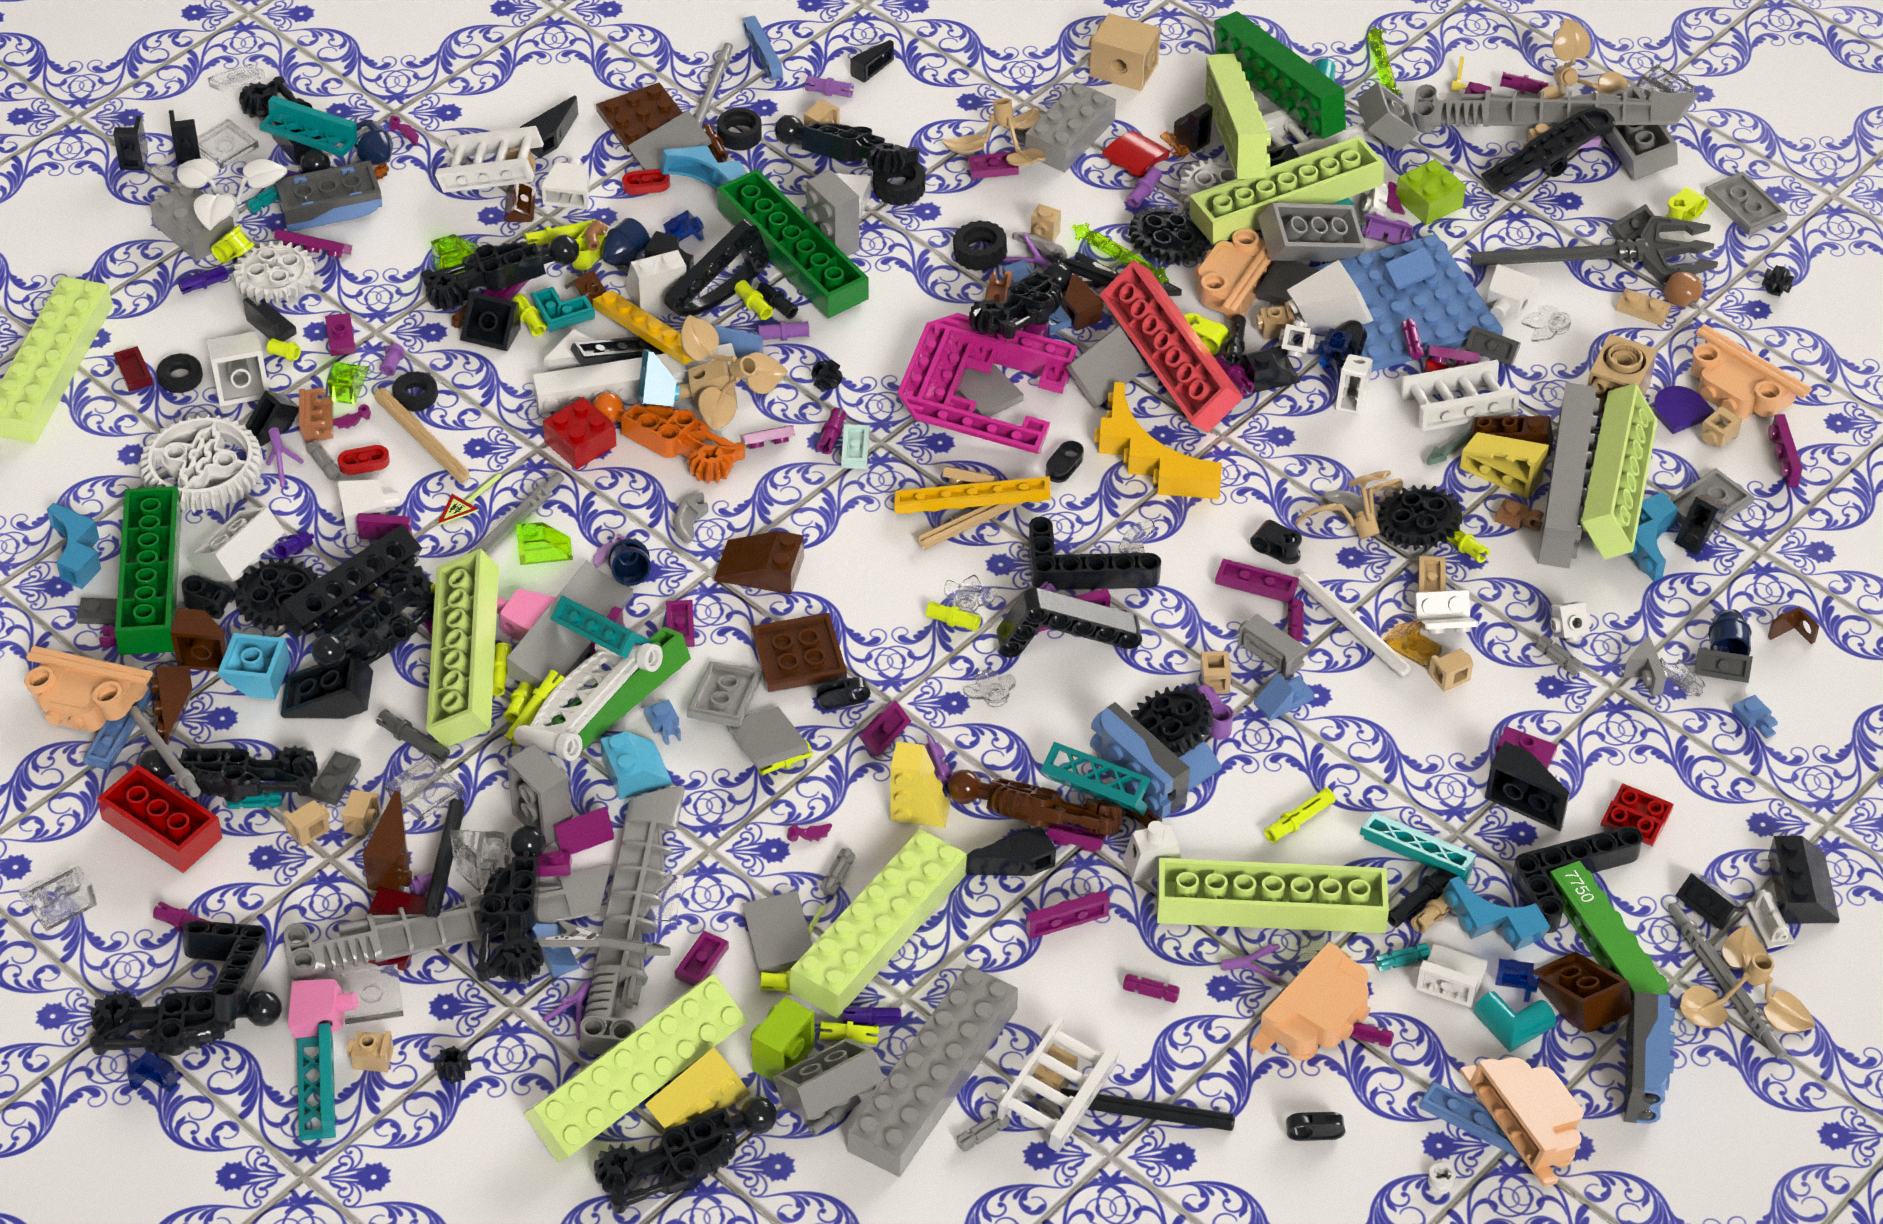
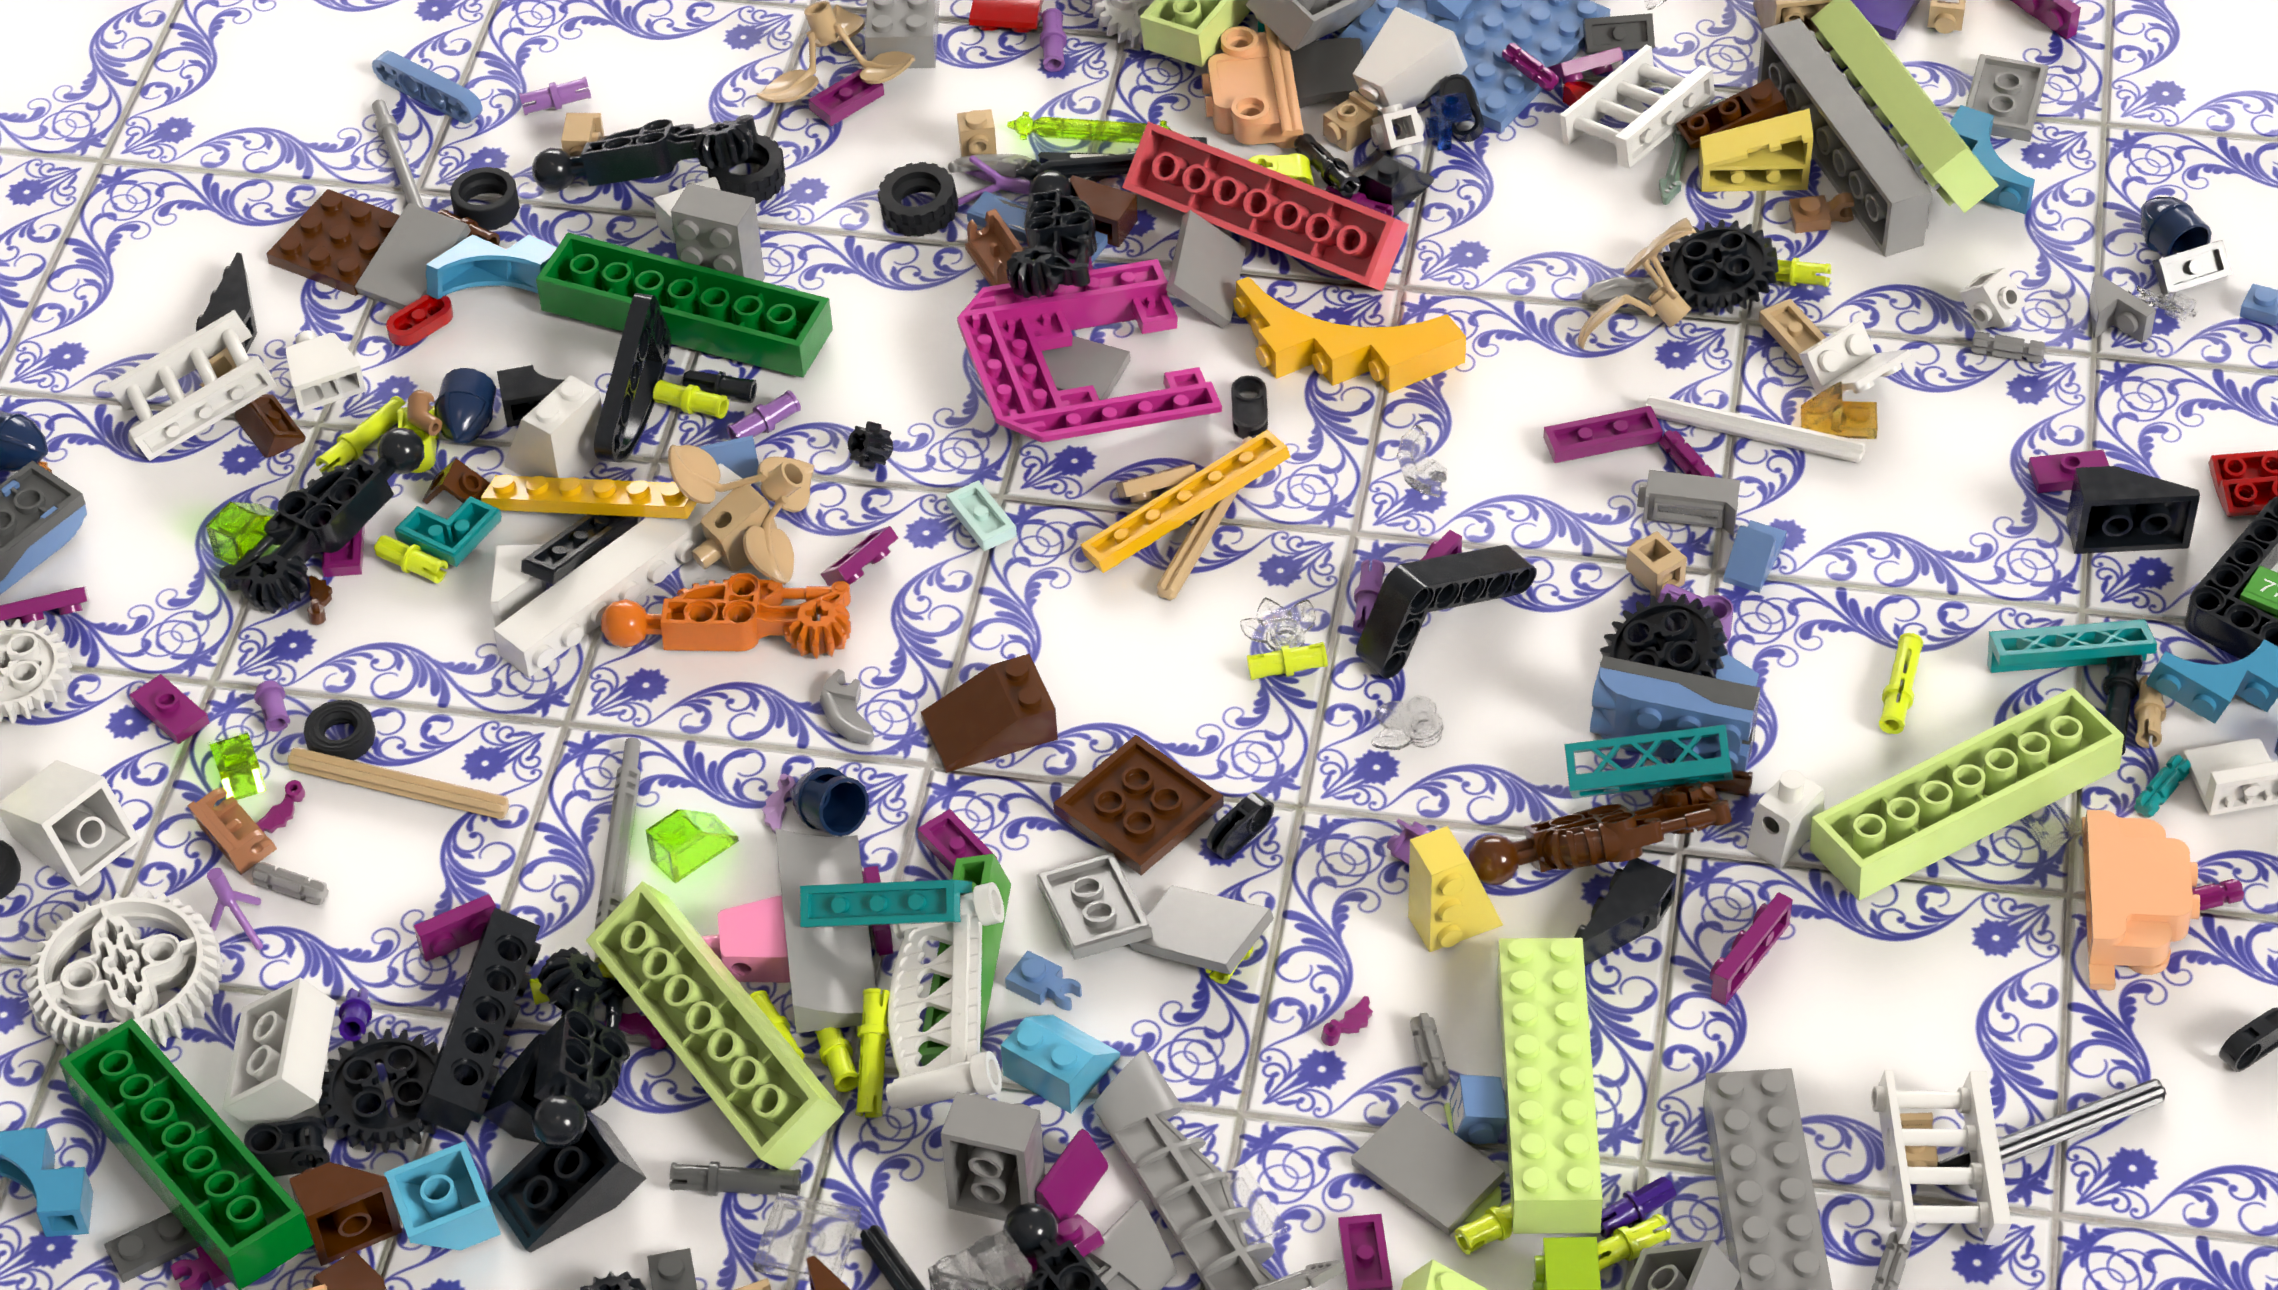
camera: 30 degrees left, 0 degrees up
black panel [243,297,297,342] -> none
black slope [245,390,299,447] -> none
neon yellow pin [267,338,301,361] -> none
red plate [337,445,390,475] -> none
white torso [337,480,401,535] -> none
magenta piece [389,116,419,146] -> none
piece [437,473,502,526] -> none
black slope [460,291,521,351] -> none
red brick [543,397,617,470] -> none
slope [637,349,680,406] -> none
clear blue bracket [663,210,704,242] -> none
magenta pin [817,407,847,454] -> none
black slope [850,40,894,83] -> none
magenta plate [858,700,911,757] -> none
black beam [1028,516,1161,590] -> none
magenta plate [1047,823,1107,852] -> none
magenta axle [1123,974,1180,1003] -> none
black gear [1128,205,1207,266] -> none
medium lavender plant [1222,944,1281,982] -> none
black piece [1250,520,1302,564] -> none
white torso [1335,354,1373,415] -> none
tan brick [1428,648,1473,692] -> none
black arch [1674,493,1729,555] -> none
reddish brown bracket [1768,607,1819,644] -> none
none -> medium blue brick [1449,1074,1507,1145]

